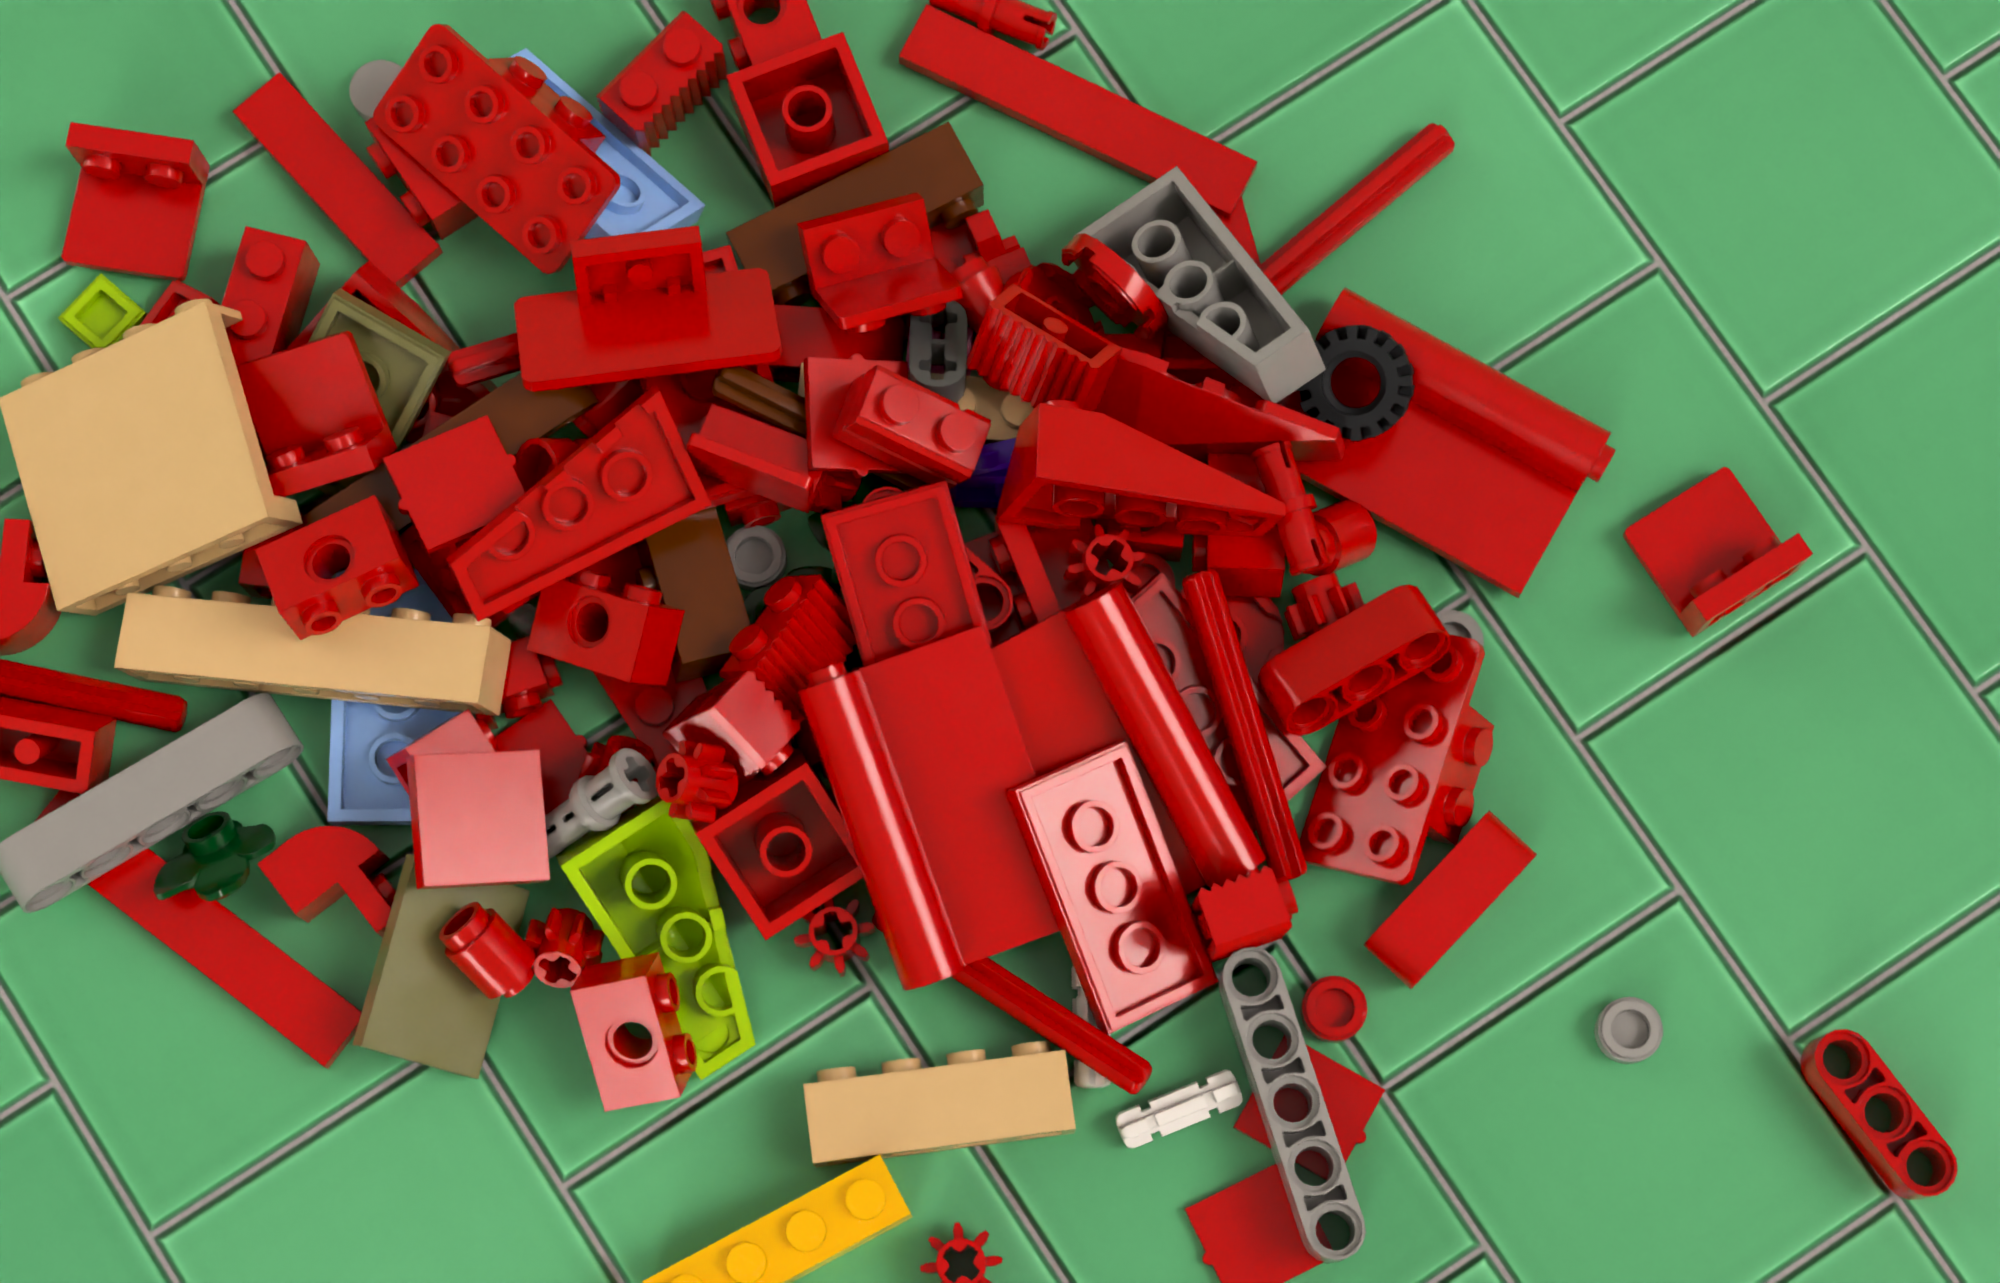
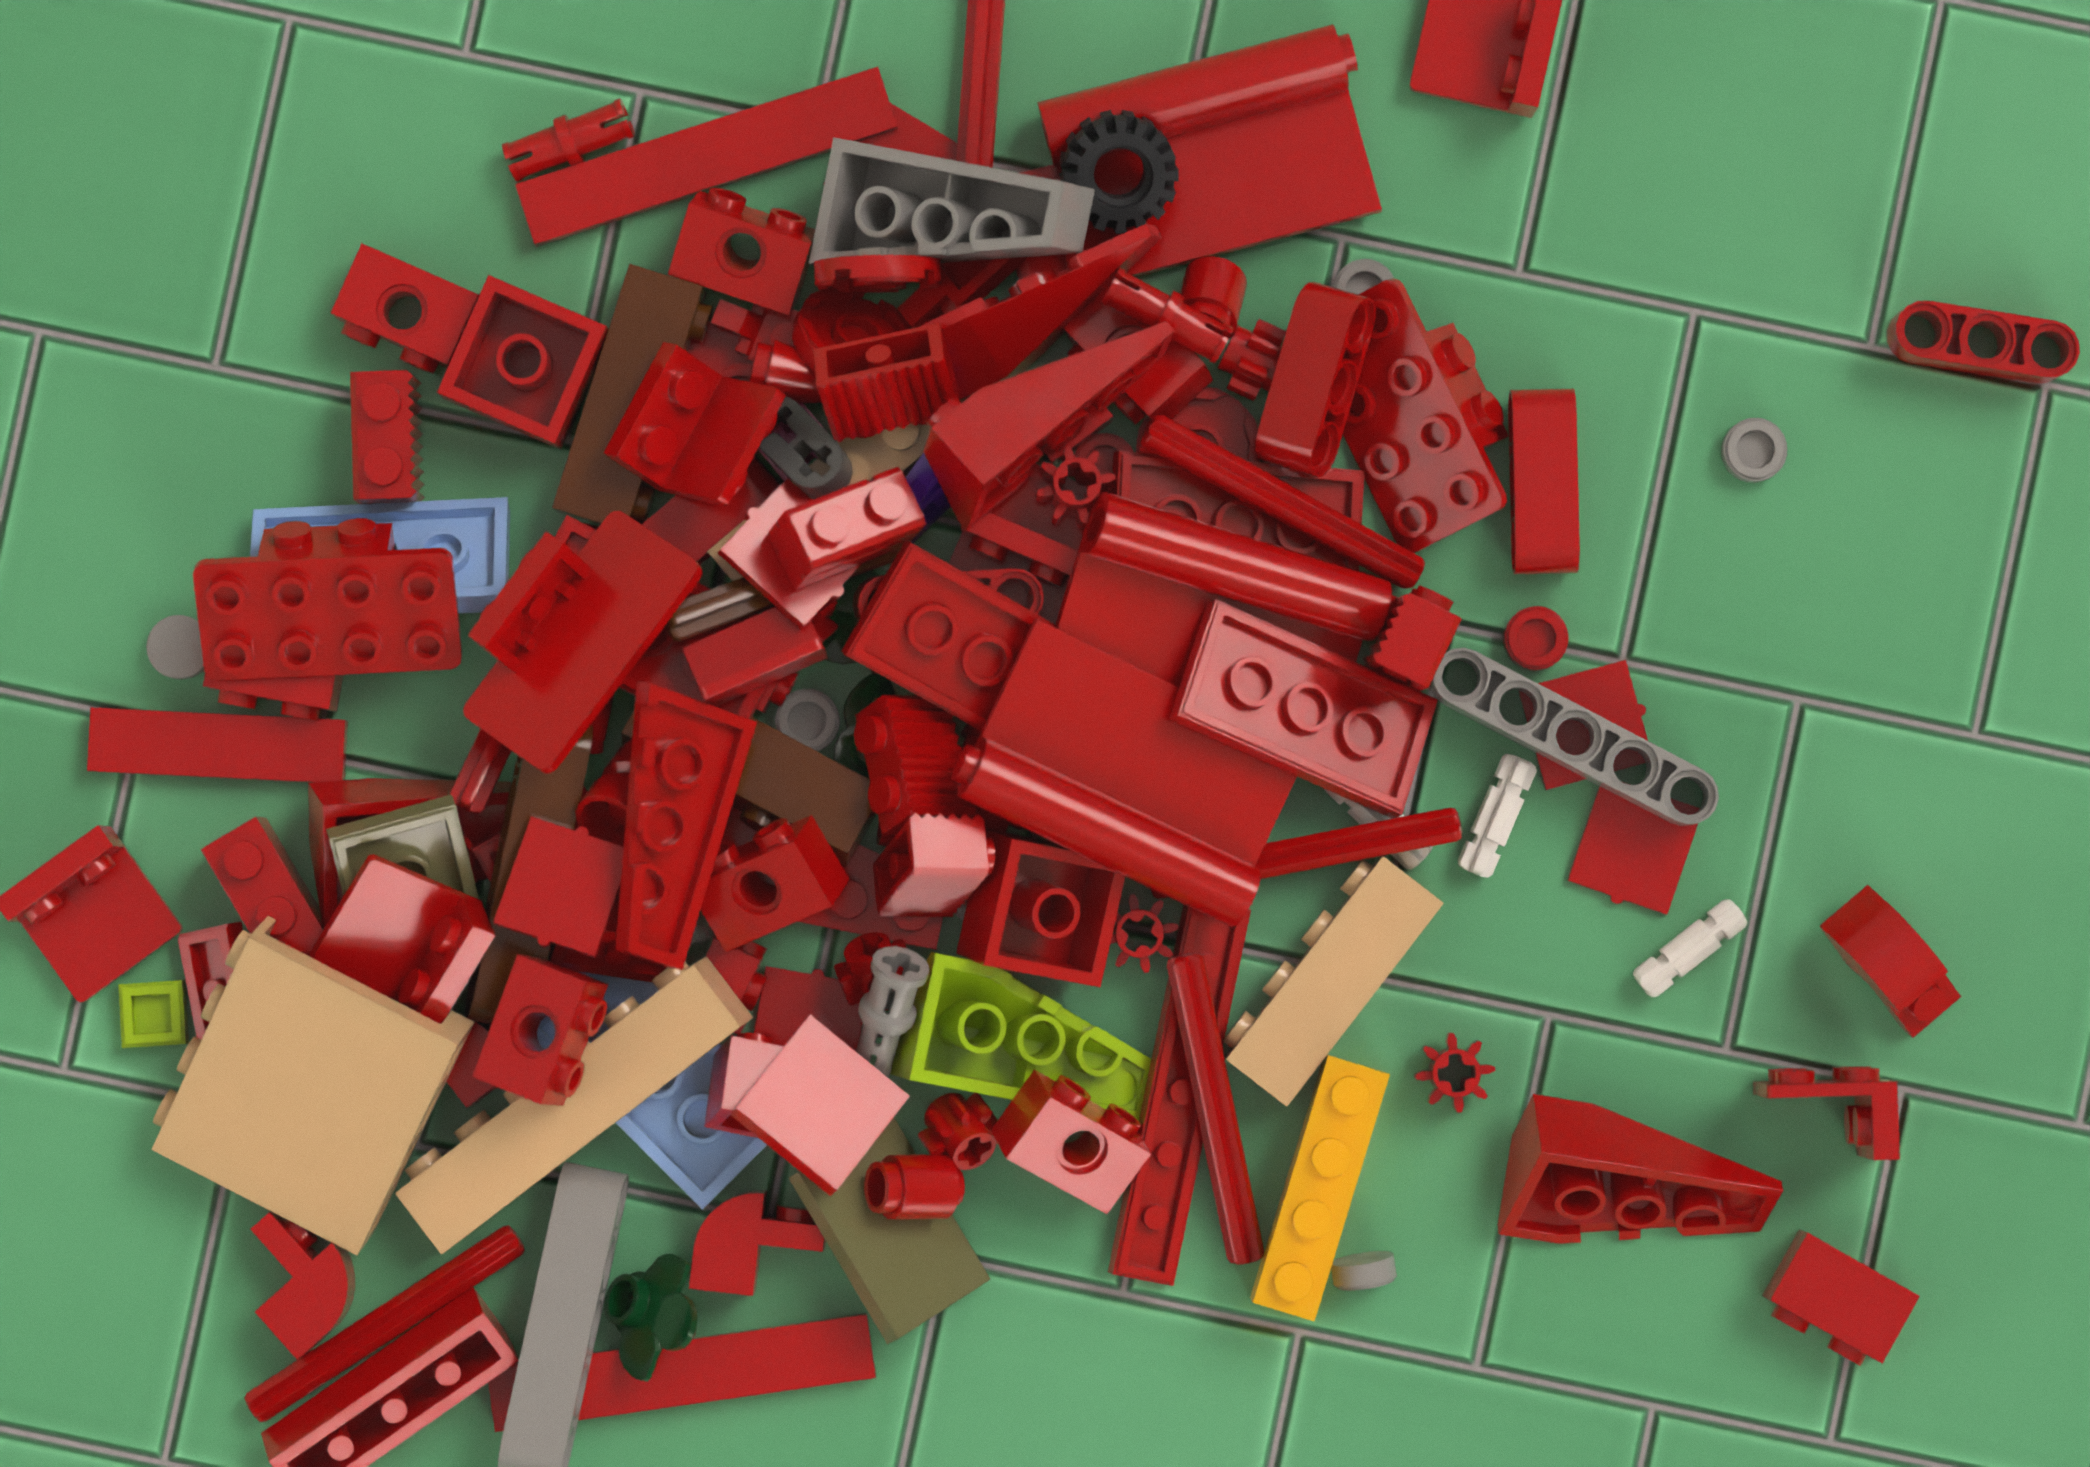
camera: 45 degrees left, 10 degrees up
red gear [656,740,739,823] -> none
none -> red brick [667,188,815,315]
none -> red tile [1107,904,1251,1286]
none -> red axle [1167,953,1265,1265]

